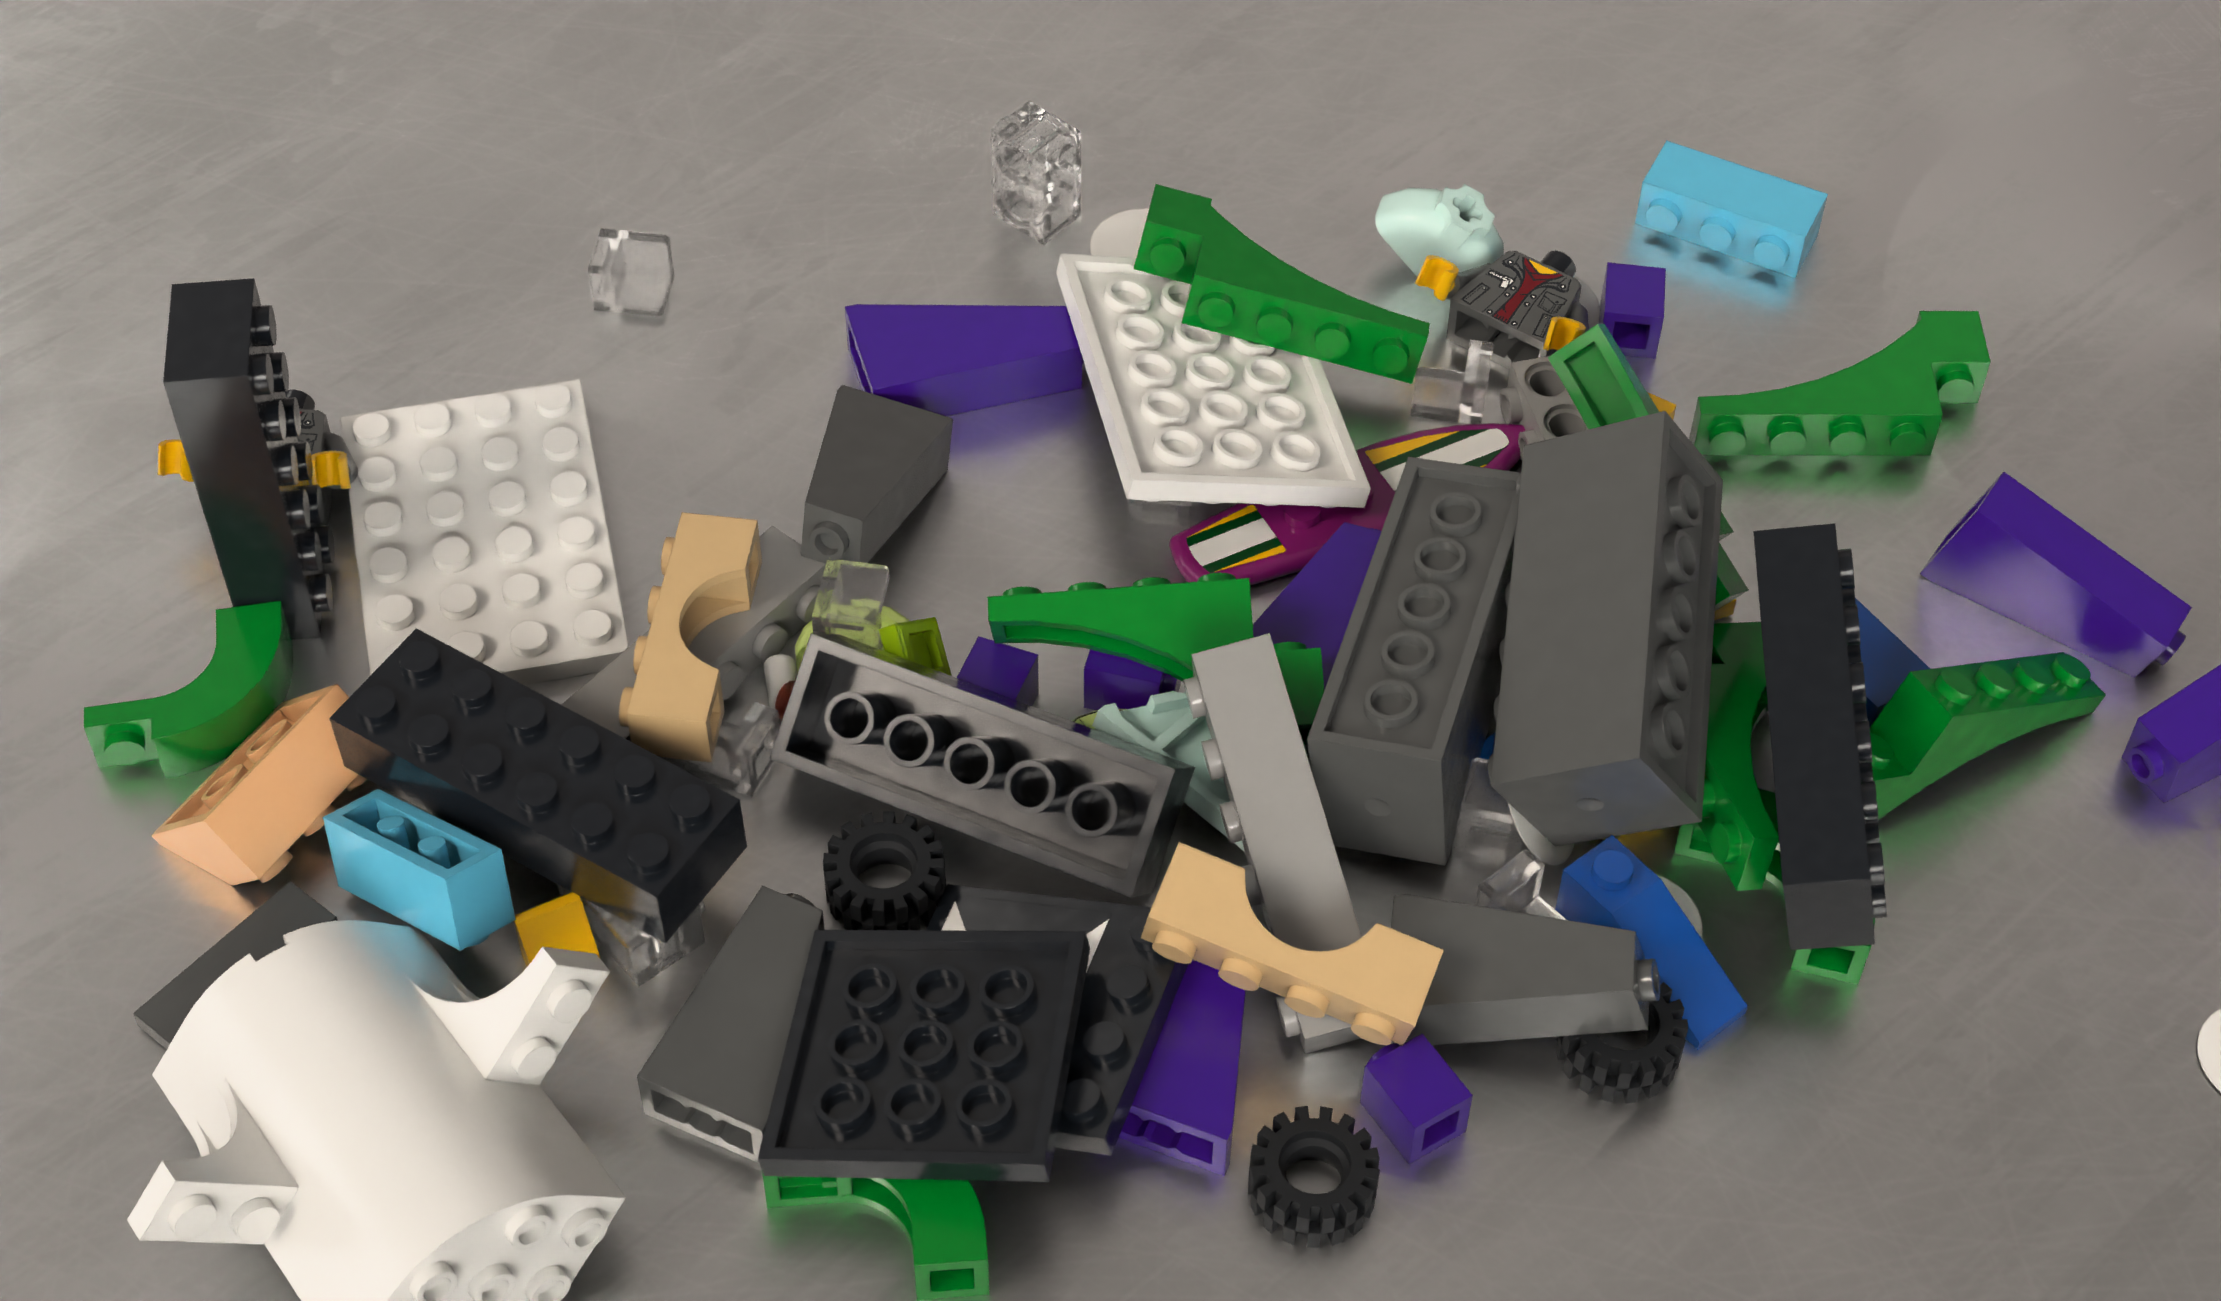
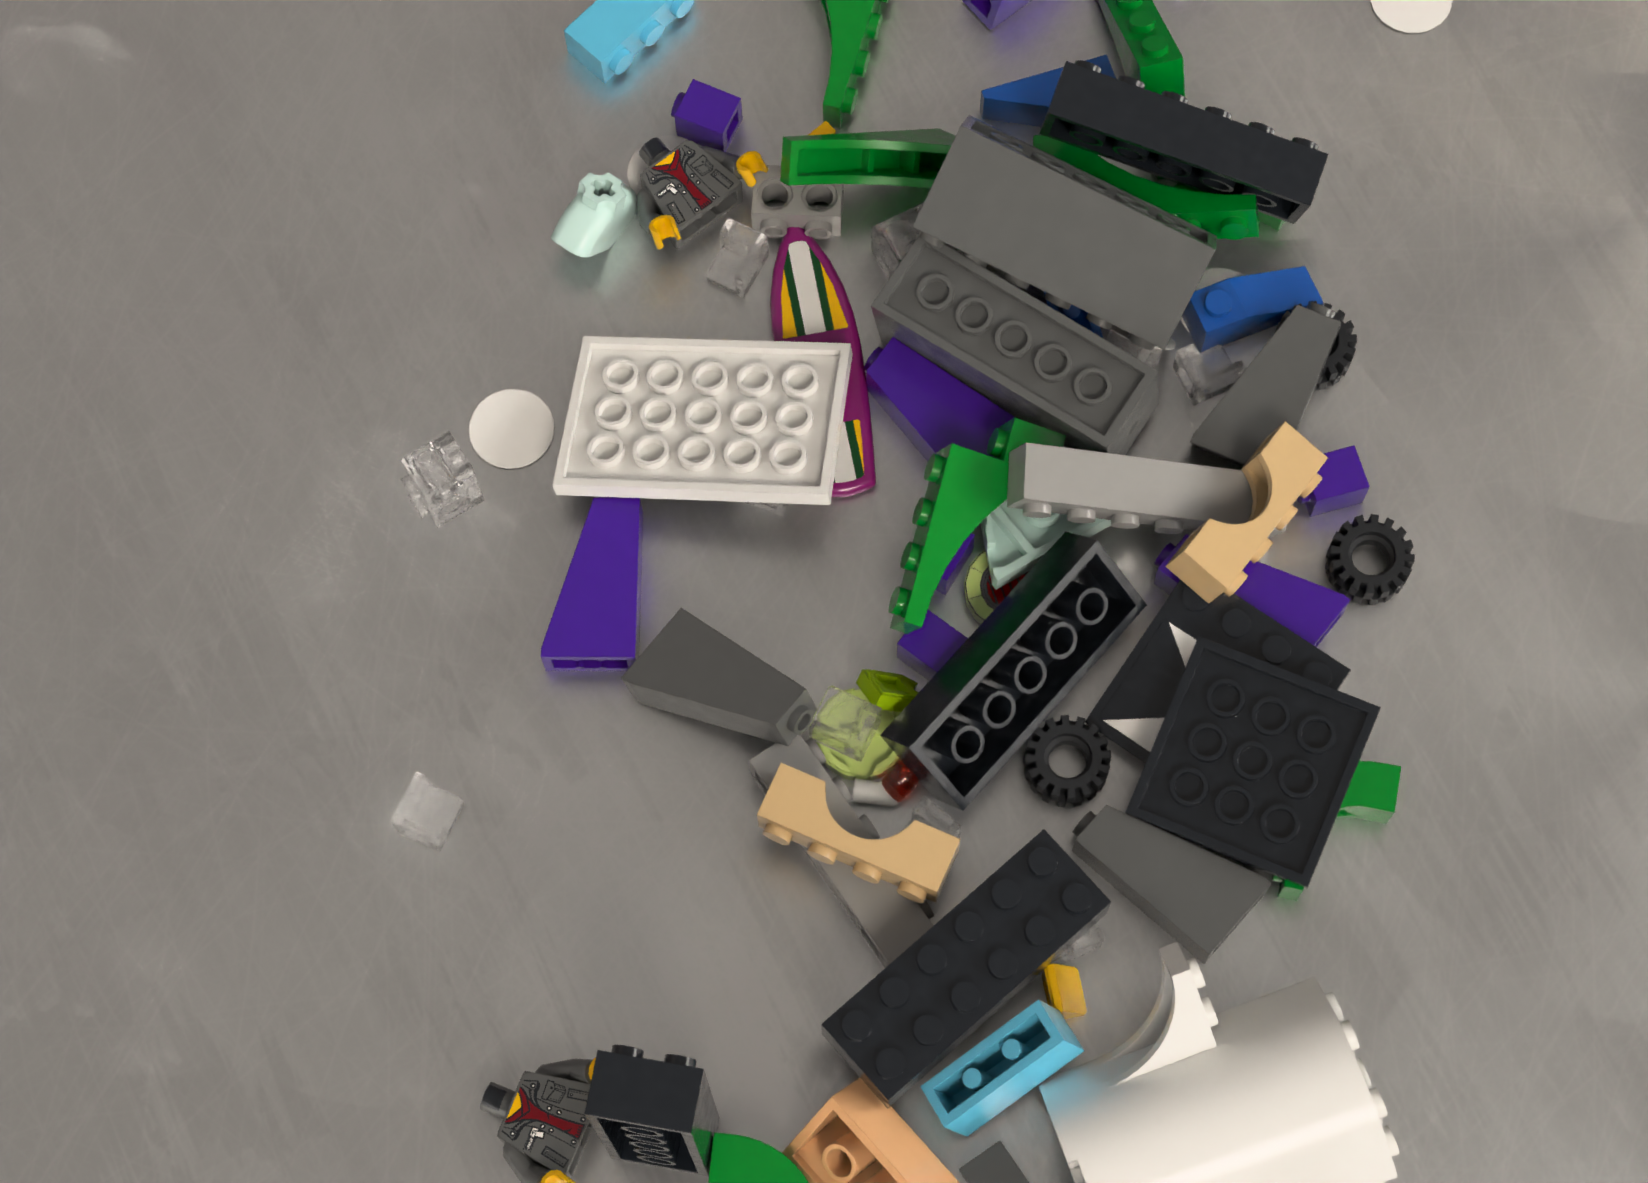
camera: 70 degrees left, 20 degrees up
white plate [340,379,629,685] -> none
green arch [1134,184,1430,384] -> none

